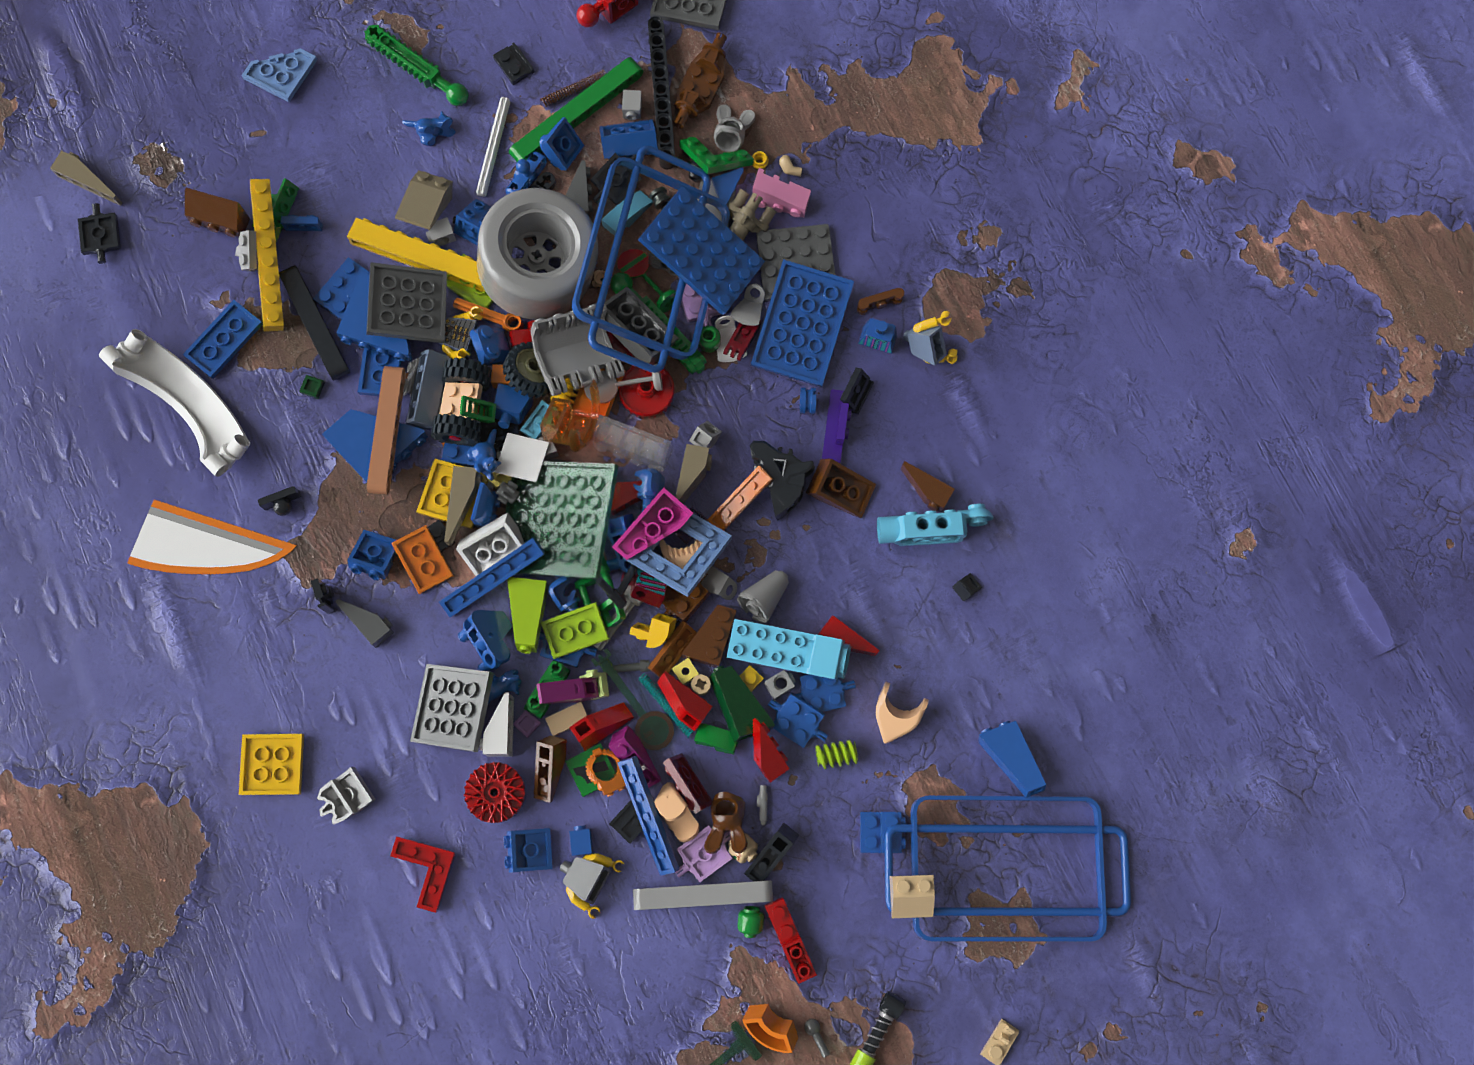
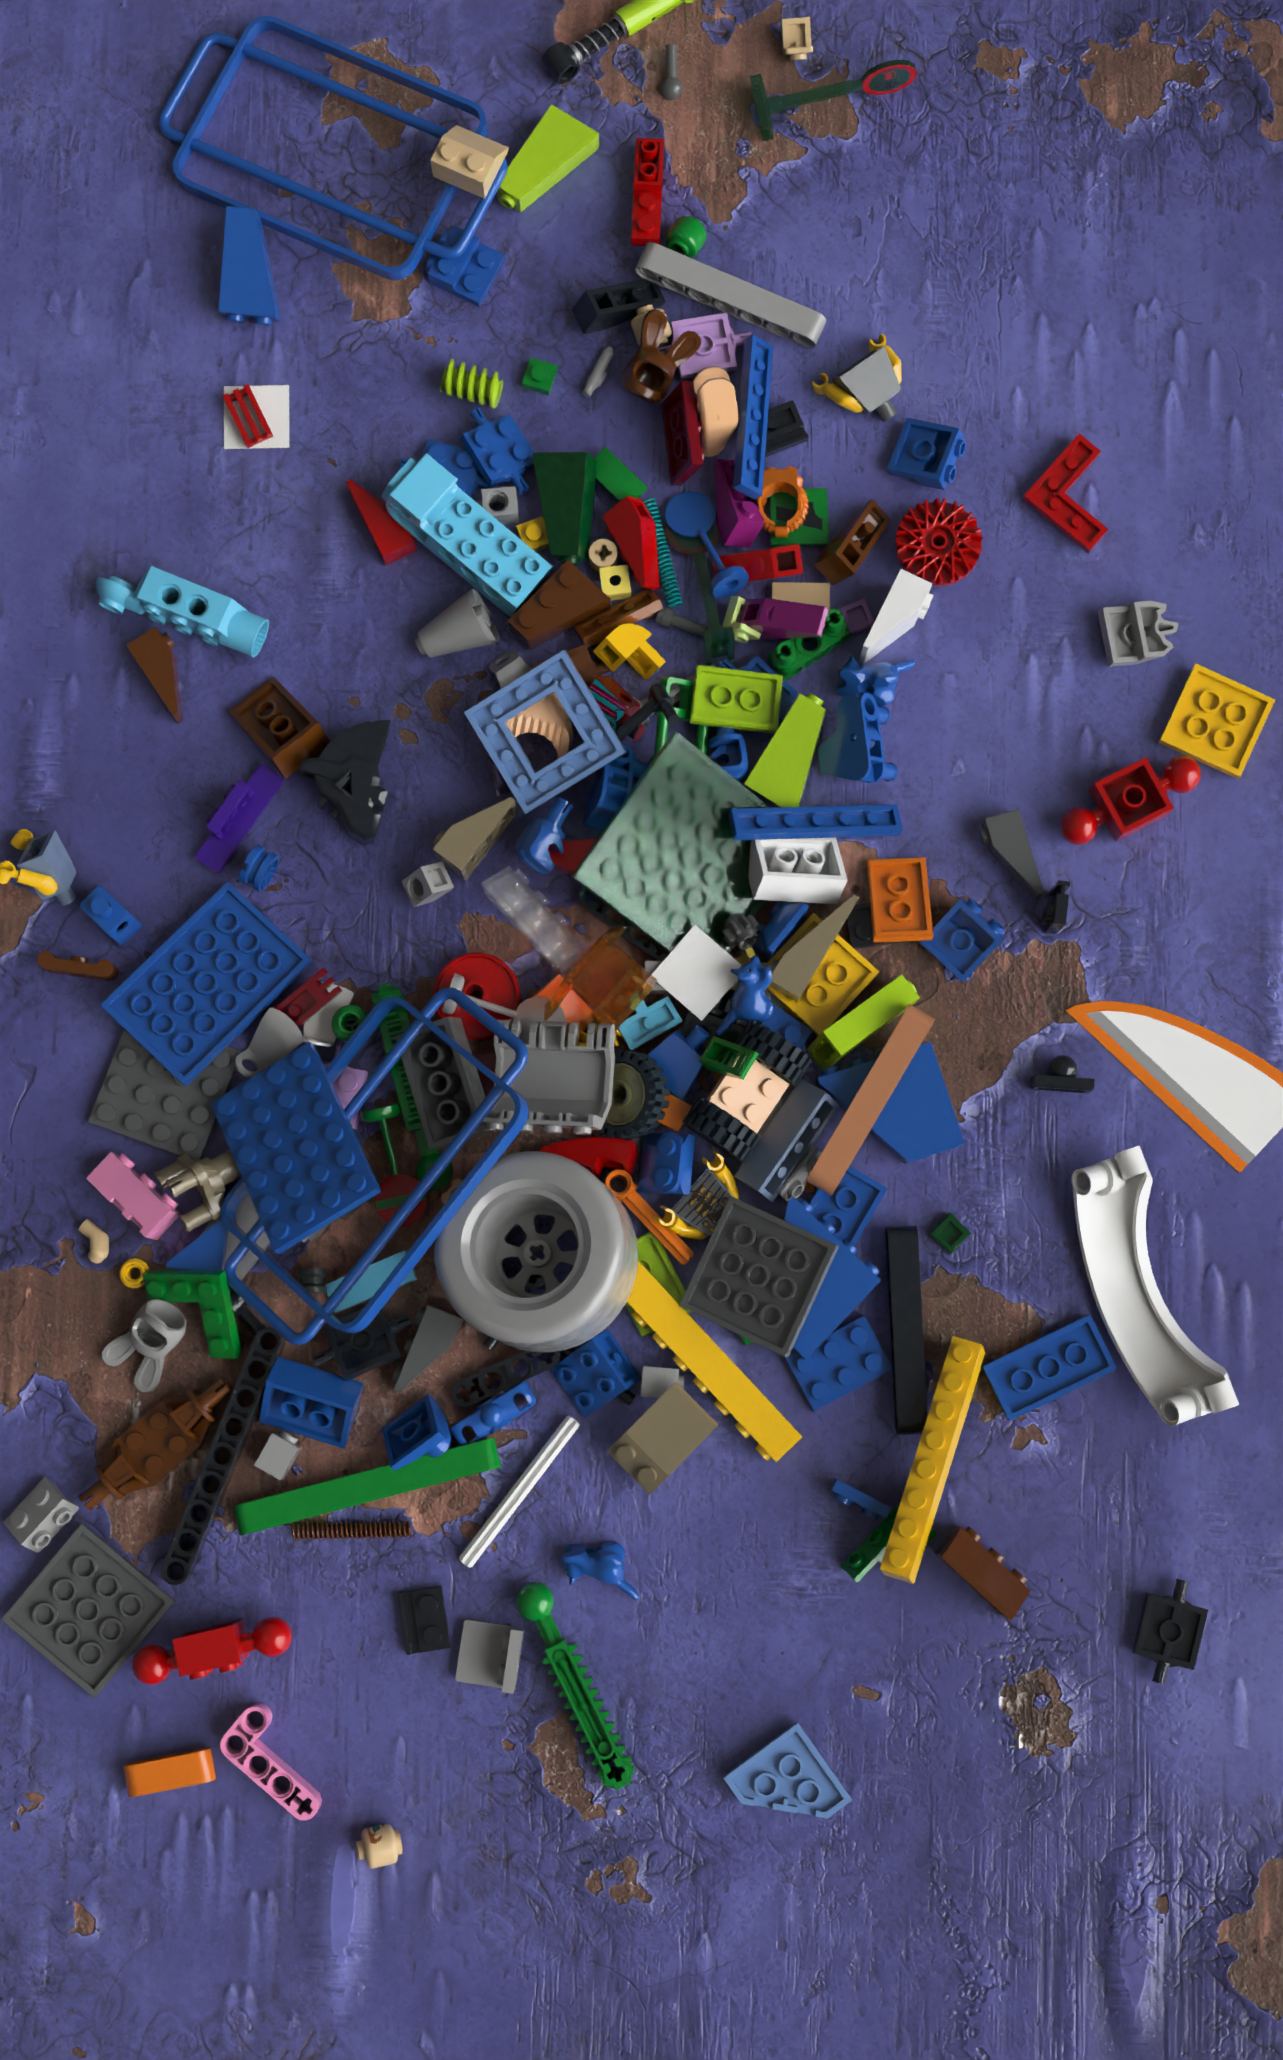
camera: 150 degrees left, 5 degrees up
dark tan slope [50,150,122,206] -> none
light grey plate [235,230,257,272] -> none
plate [410,664,494,753] -> none
blue brick [569,825,593,856] -> none
dark pink wedge [612,488,693,560] -> none
orange tile [707,465,773,531] -> none
orange brick [742,1004,798,1053] -> none
red slope [753,718,789,783] -> none
black plate [840,367,874,414] -> none
light nougat animal [876,682,929,744] -> none
black slope [952,573,982,601] -> none
none -> light grey bracket [3,1477,79,1553]
none -> red tile [222,384,273,448]
none -> white sticker [224,385,289,449]
none -> light grey bracket [455,1619,524,1694]
none -> lime slope [497,104,599,212]
none -> green plate [522,357,558,395]
none -> blue piece [665,491,749,598]
none -> lime slope [806,975,920,1071]
none -> red brick [1060,756,1201,845]

